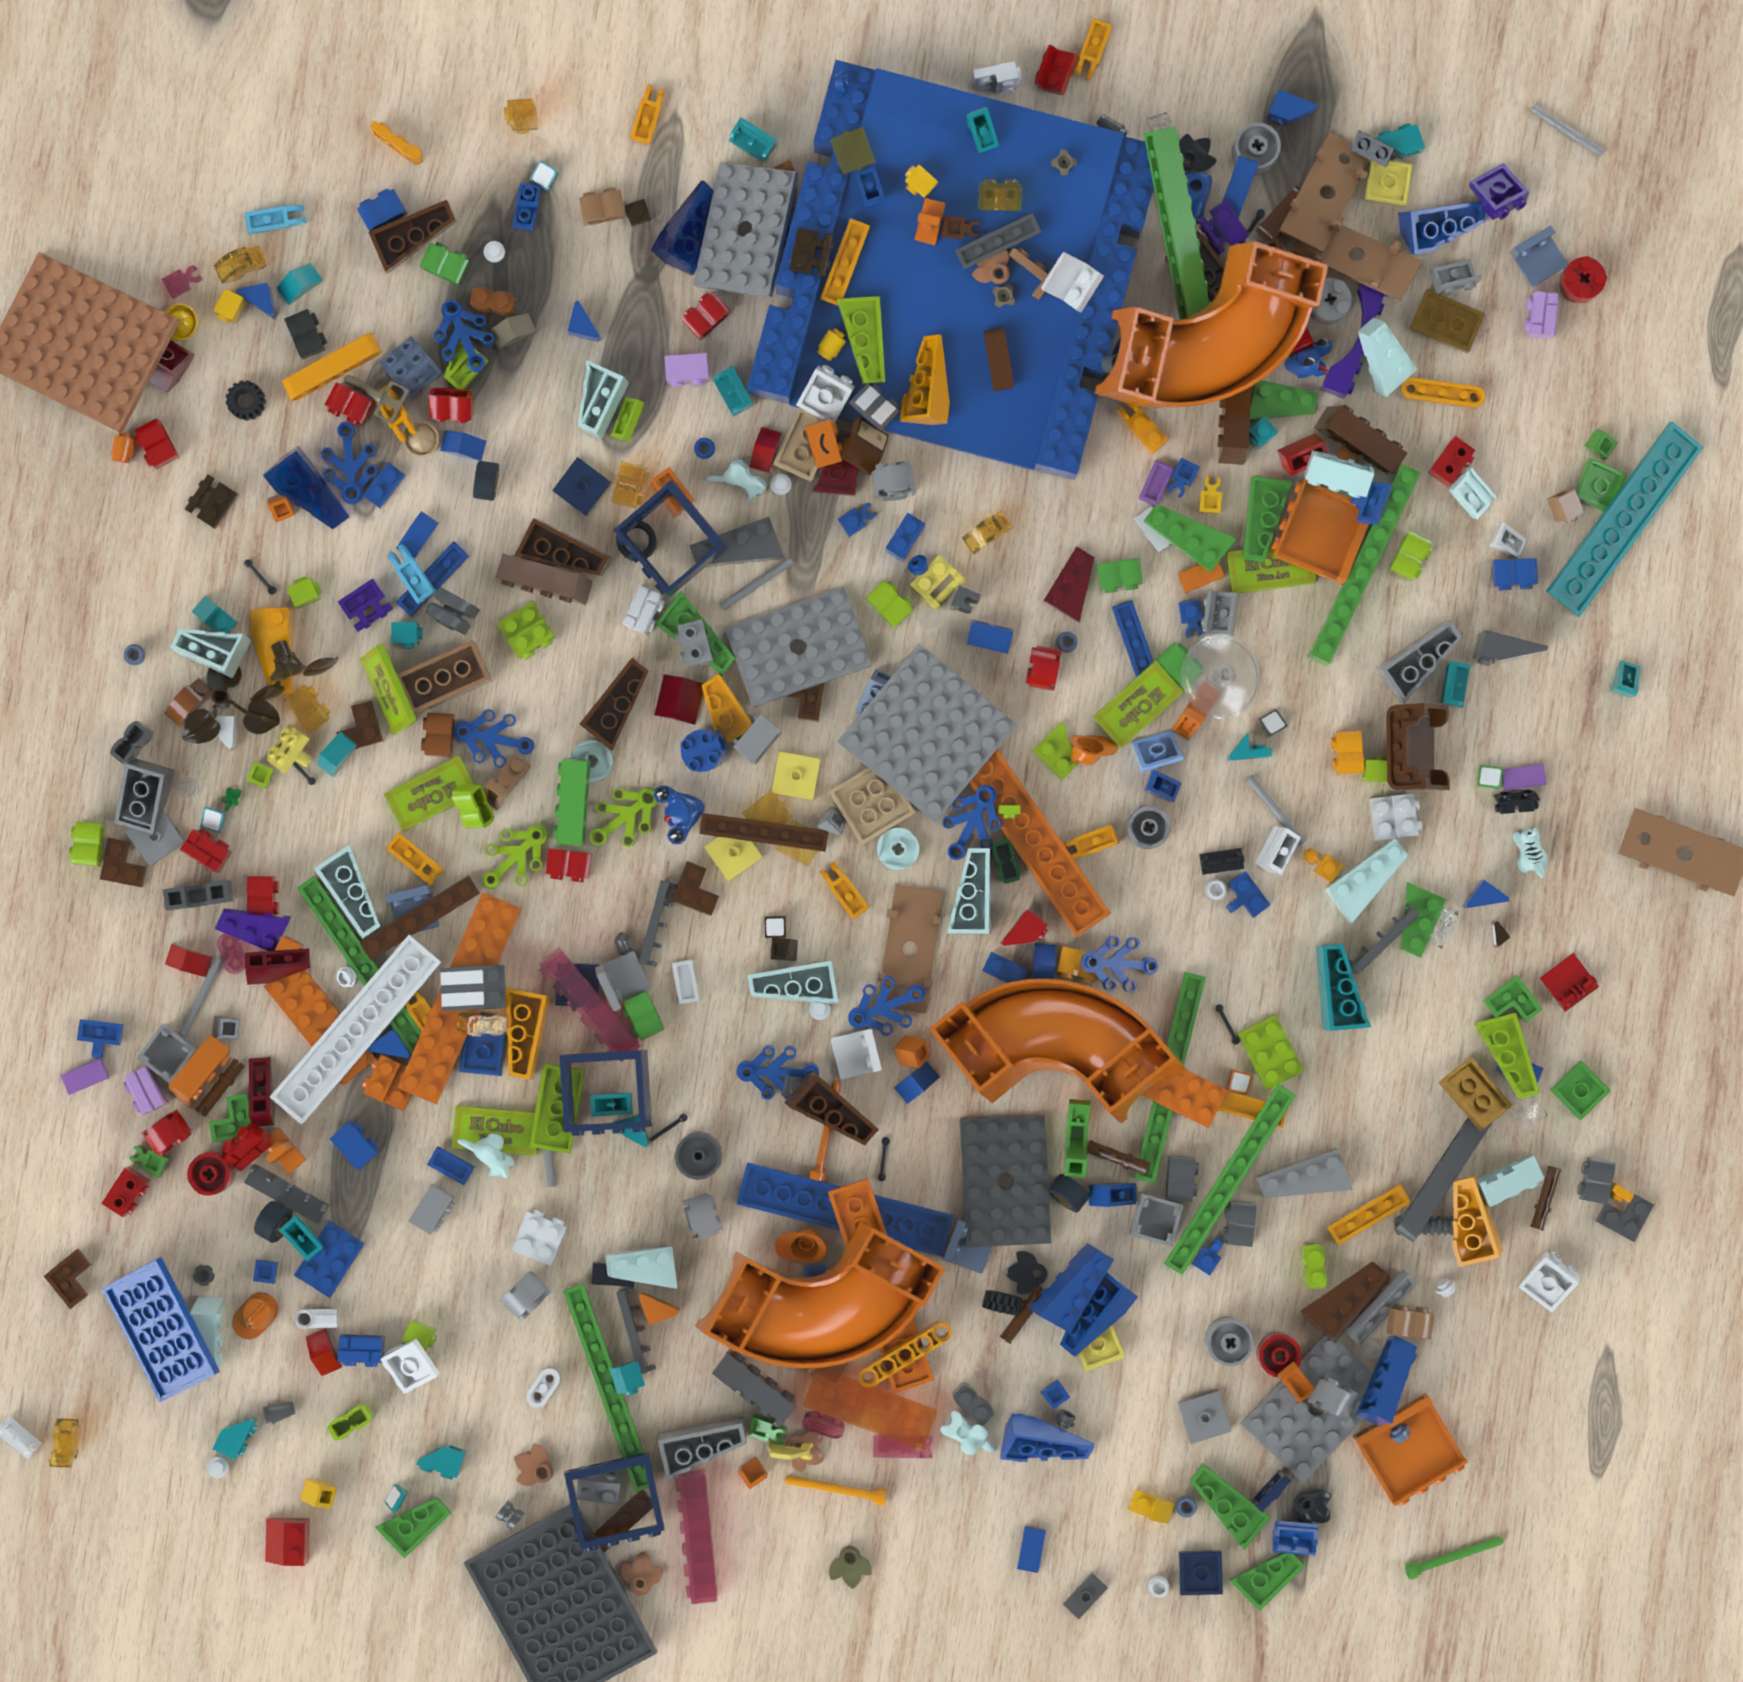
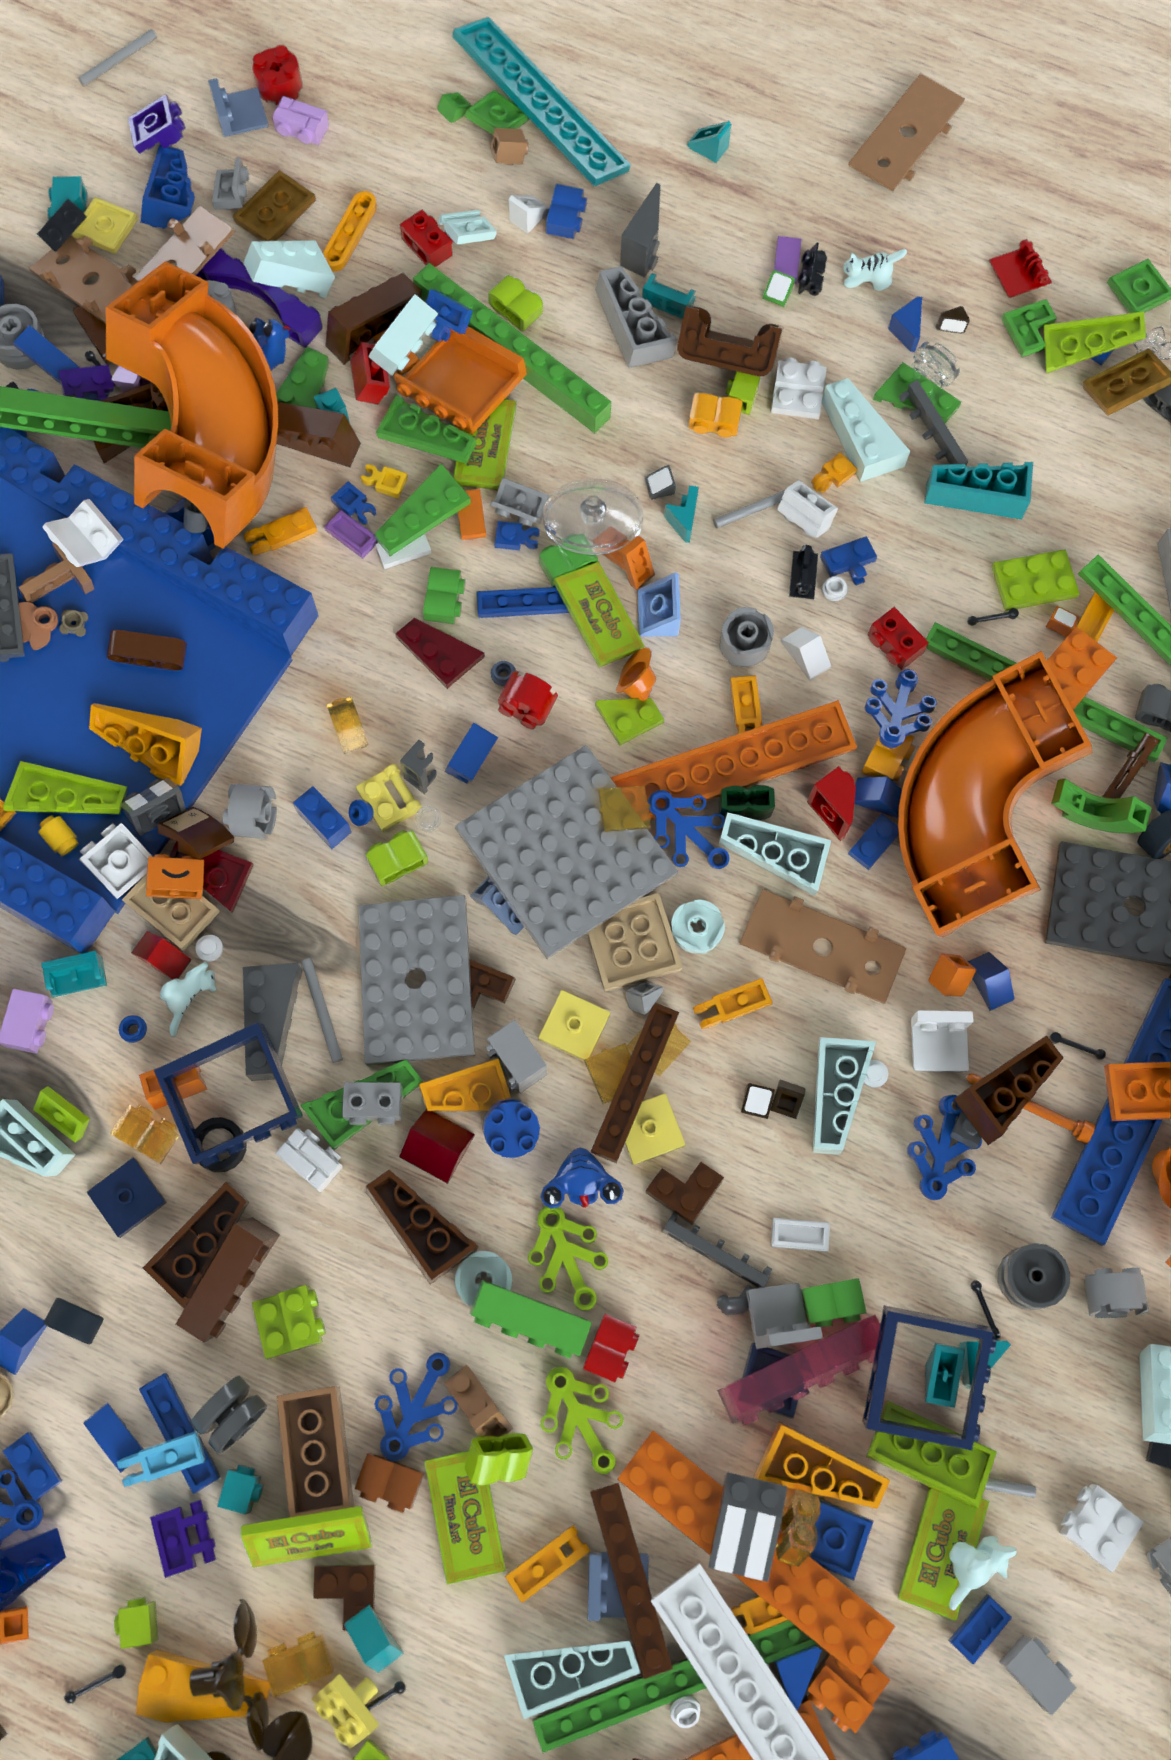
camera: 75 degrees left, 15 degrees down
blue plate [838,503,877,537] -> none
blue plant [848,976,926,1036] -> none
lime plate [999,805,1021,818] -> none
blue slope [1143,770,1181,802] -> none
none -> clear yellow piece [598,785,651,832]
none -> white slope [781,627,831,680]
none -> red brick [868,606,929,671]

